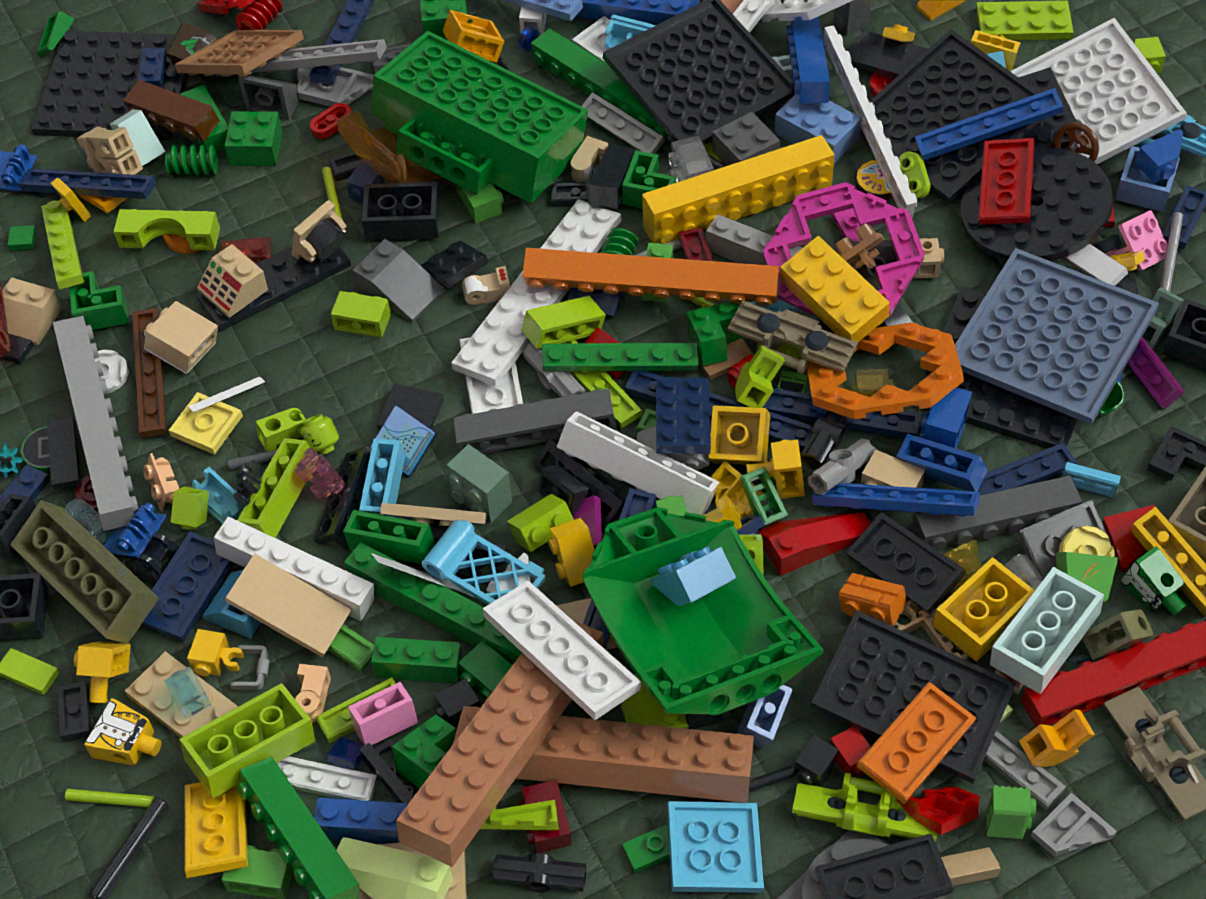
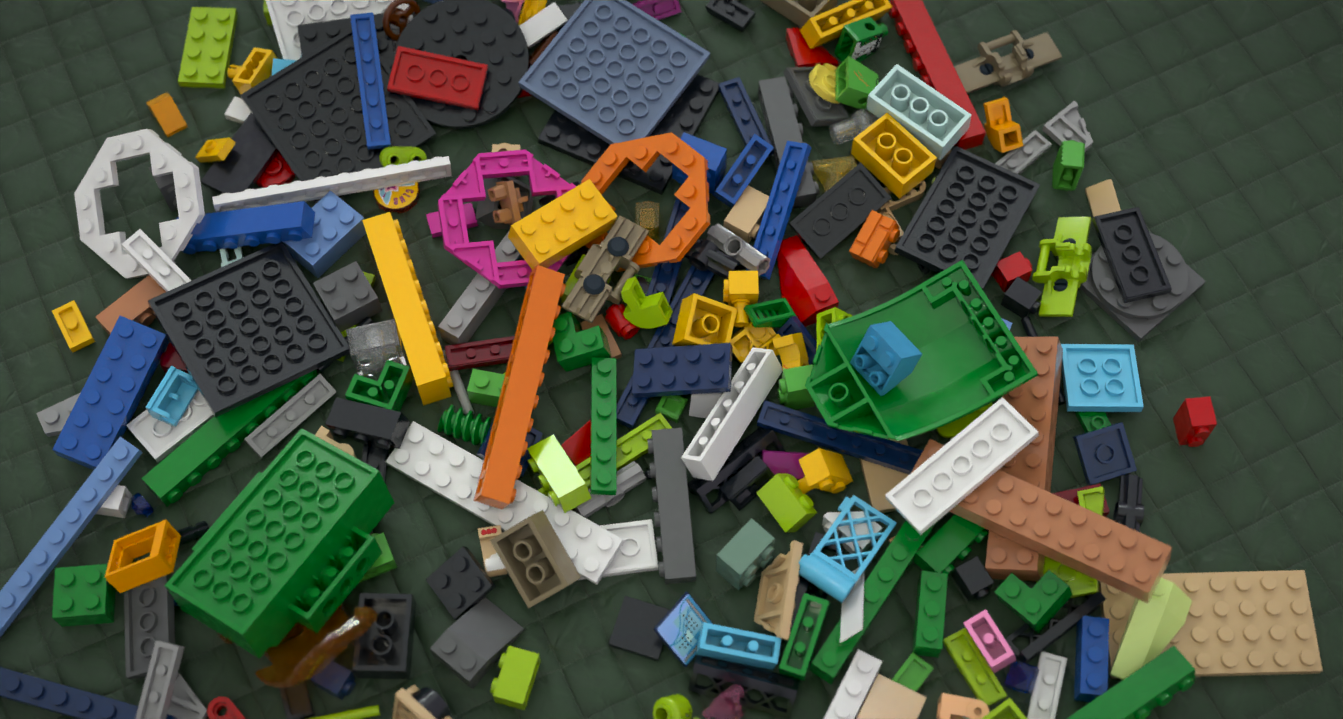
camera: 90 degrees left, 10 degrees up
orange tile [857,682,976,804] -> none
red slope [896,786,980,835] -> none
medium azure tile [1063,462,1121,498] -> none
olive torso [1082,609,1153,660] -> none
none -> dark tan brick [490,510,581,608]
none -> dark blue plate [1073,422,1137,485]

